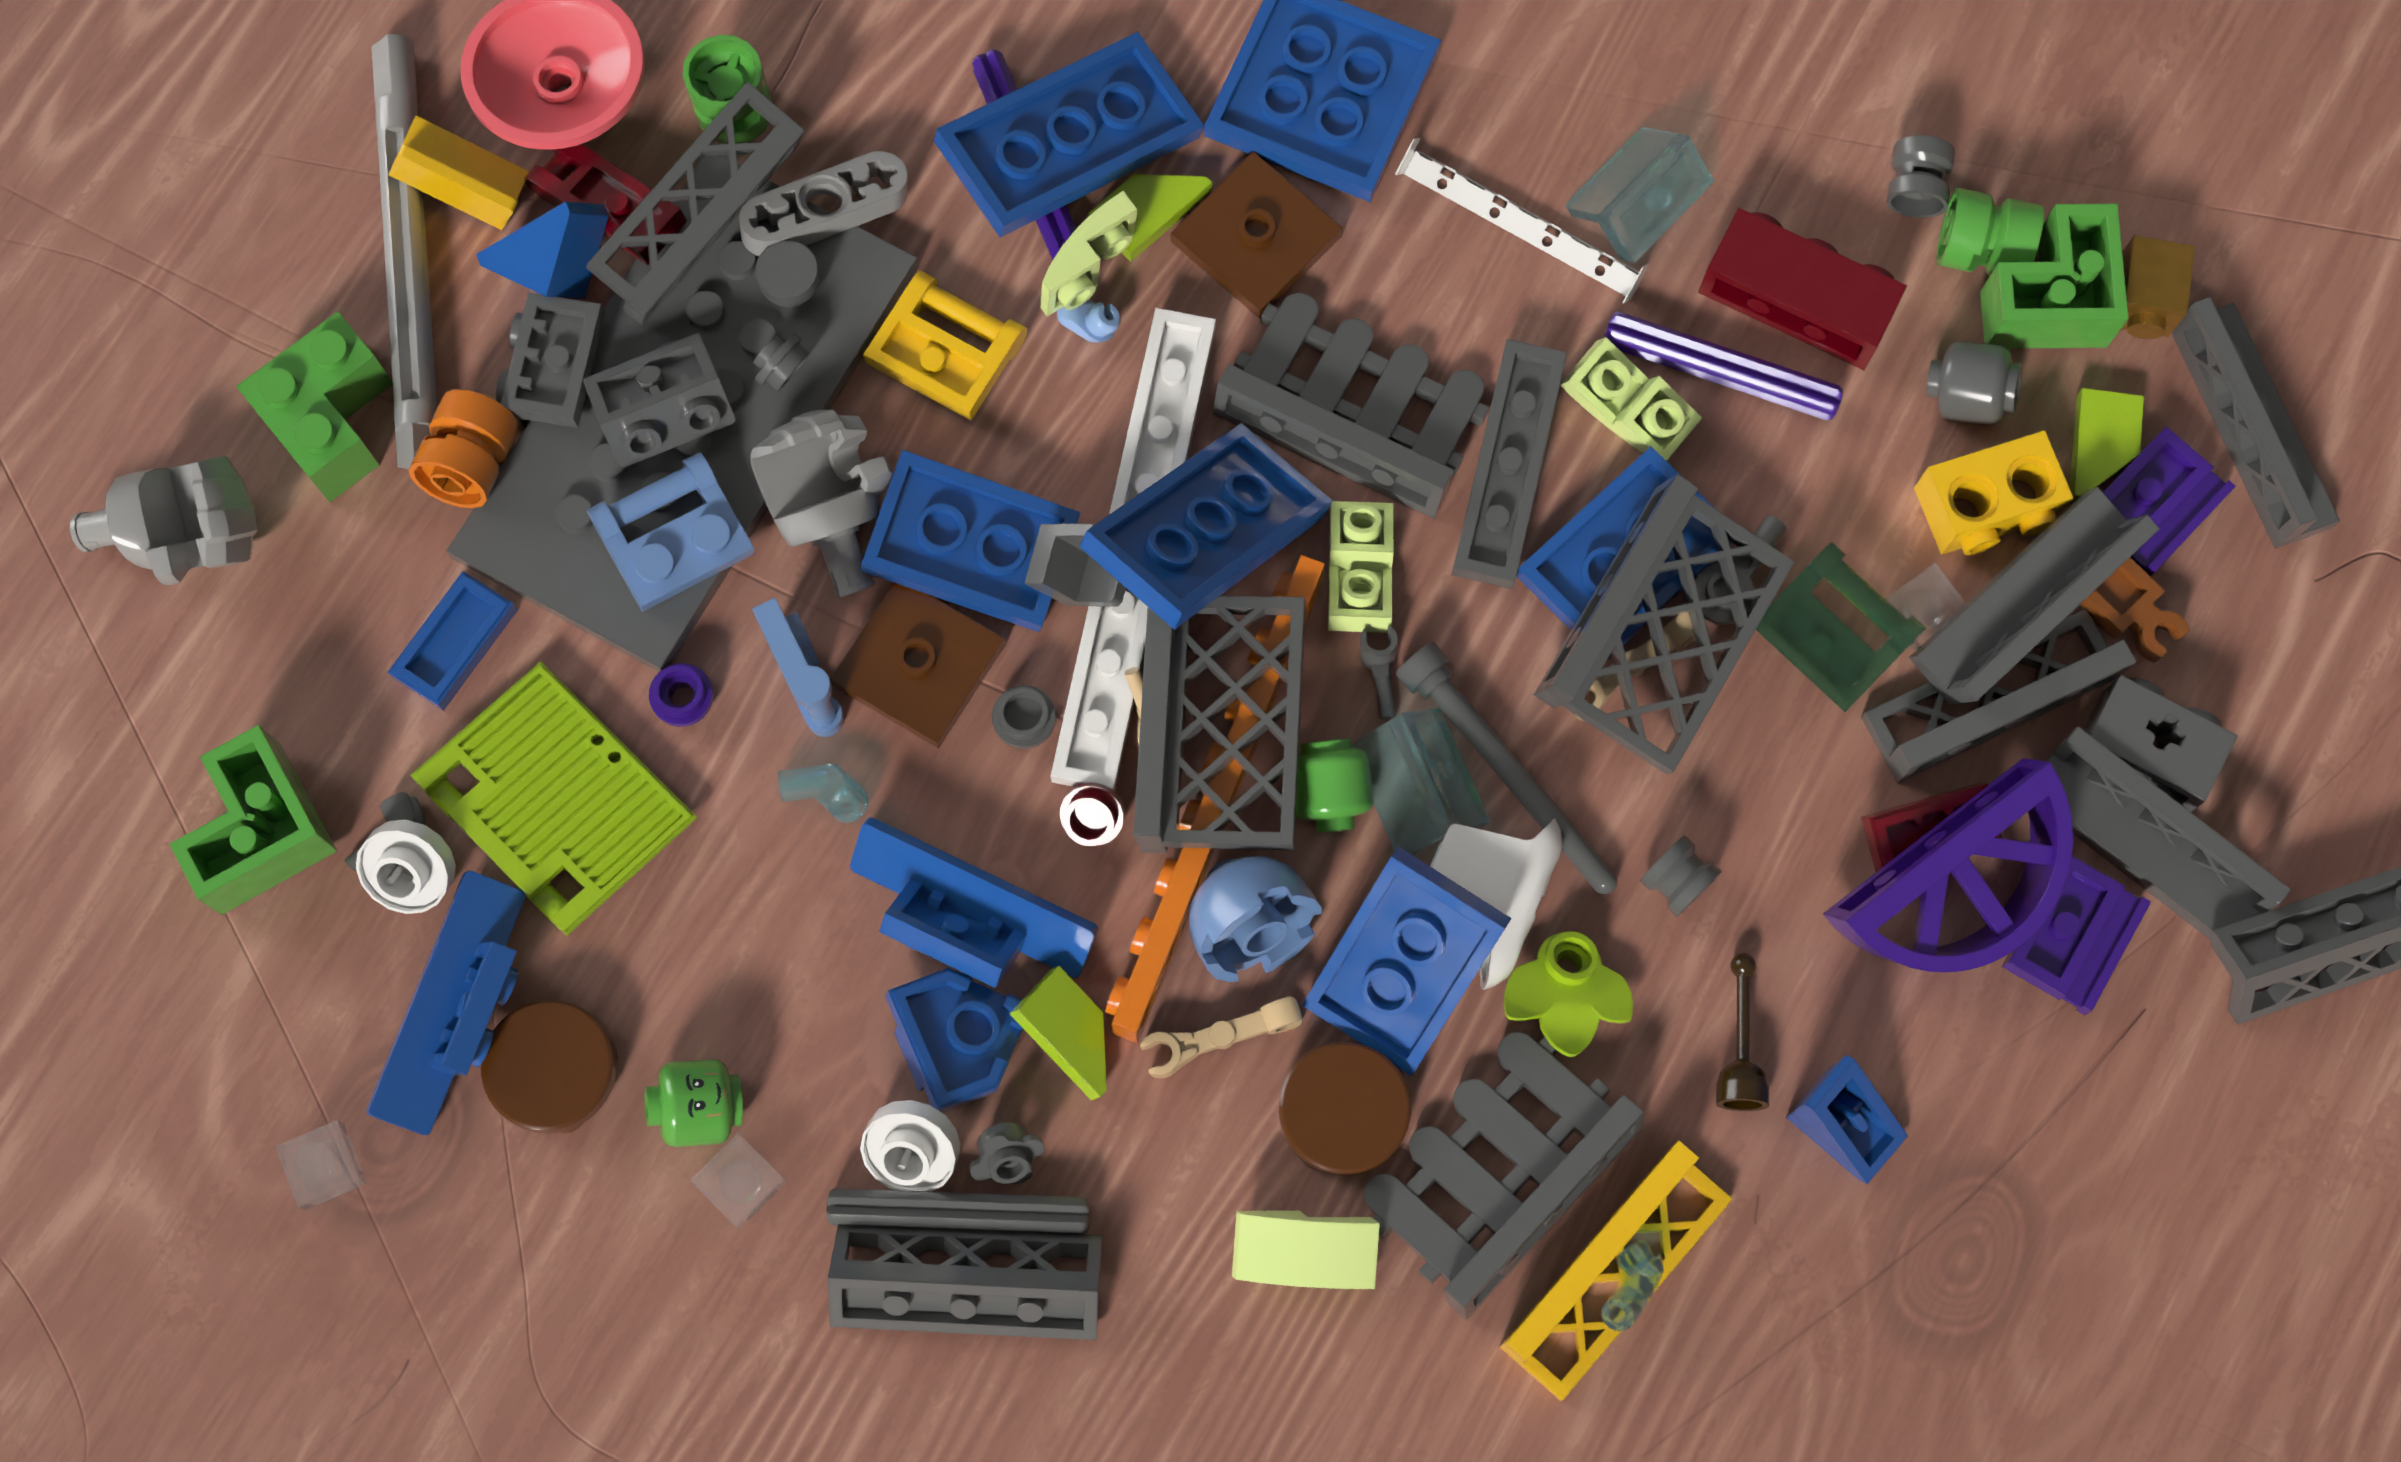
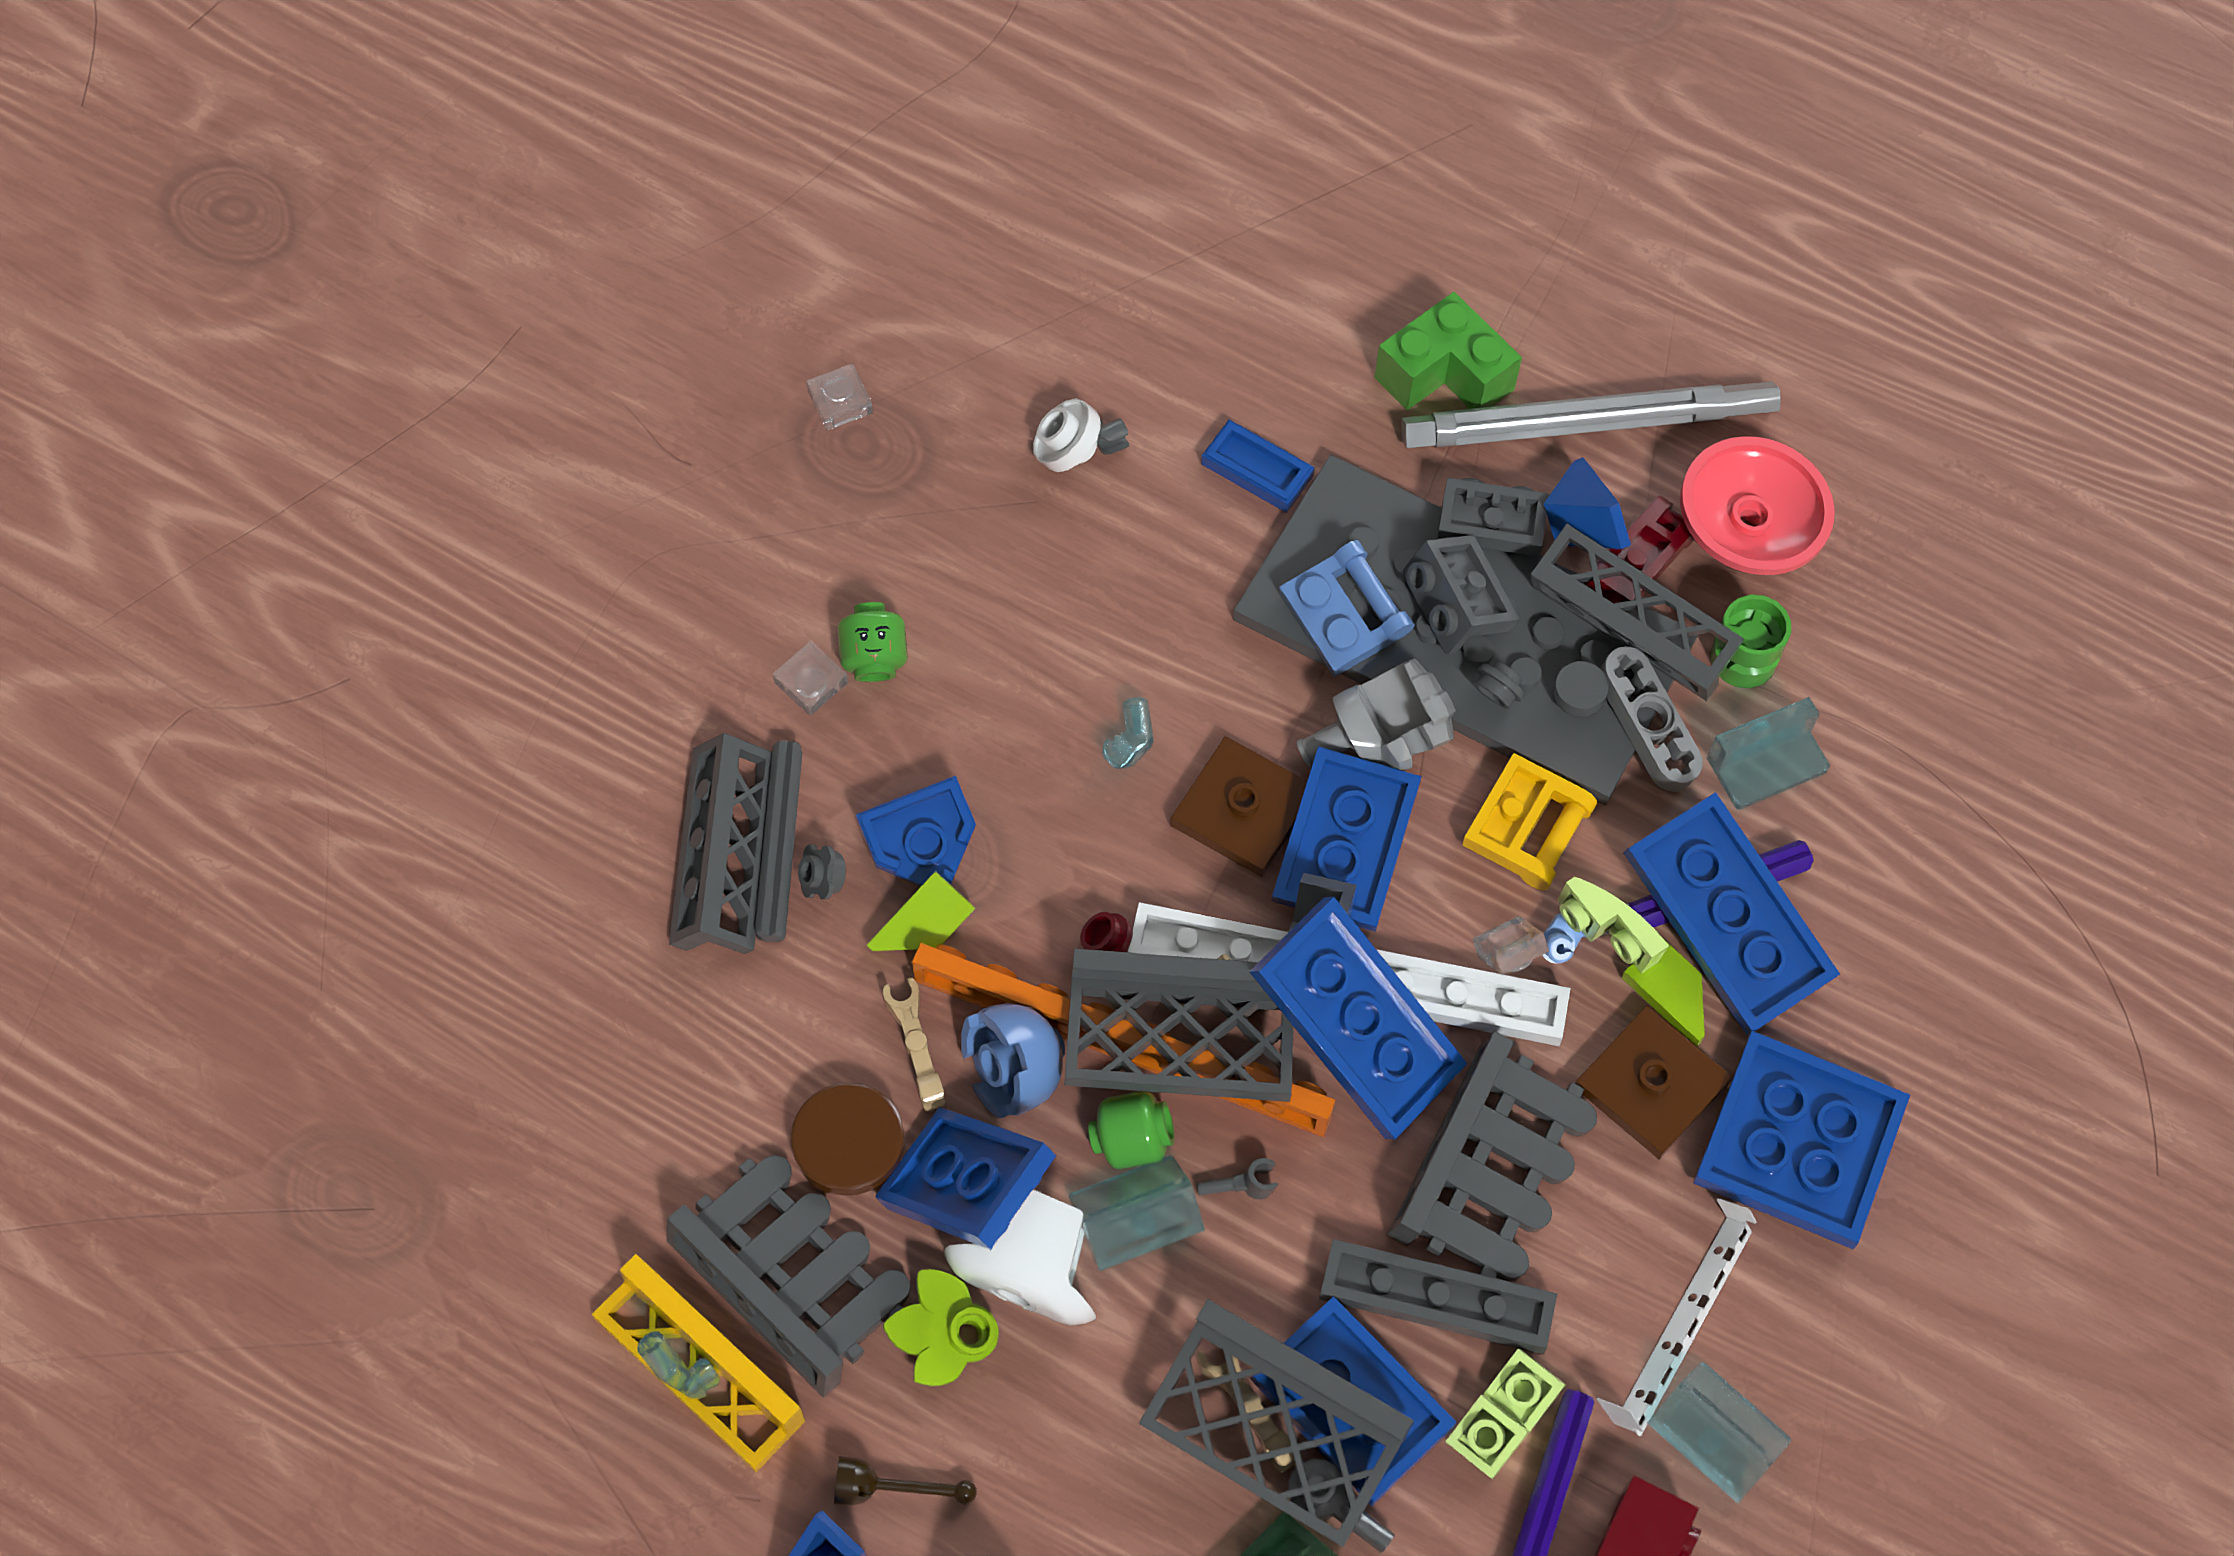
camera: 90 degrees right, 10 degrees down
light grey piece [70,456,258,585] -> none
bright green brick [169,725,337,915] -> none
blue bracket [366,871,526,1135] -> none
yellow panel [388,116,530,230] -> none
orange wheel [408,389,519,509] -> none
lime window [410,662,697,936] -> none
reddish brown tile [481,1000,618,1133] -> none
dark purple plate [649,663,714,727] -> none
medium blue plate [752,598,844,737] -> none
blue bracket [850,817,1099,988] -> none
white plate [860,1100,961,1192] -> none
dark grey plate [992,685,1056,749] -> none
yellowish green slope [1232,1211,1380,1289] -> none
yellowish green slope [1328,501,1394,633] -> none
dark grey piece [1396,642,1618,894] -> none
dark grey wheel [1640,835,1723,917] -> none
none -> clear plate [1472,916,1549,975]
none -> clear light blue panel [1706,697,1830,810]

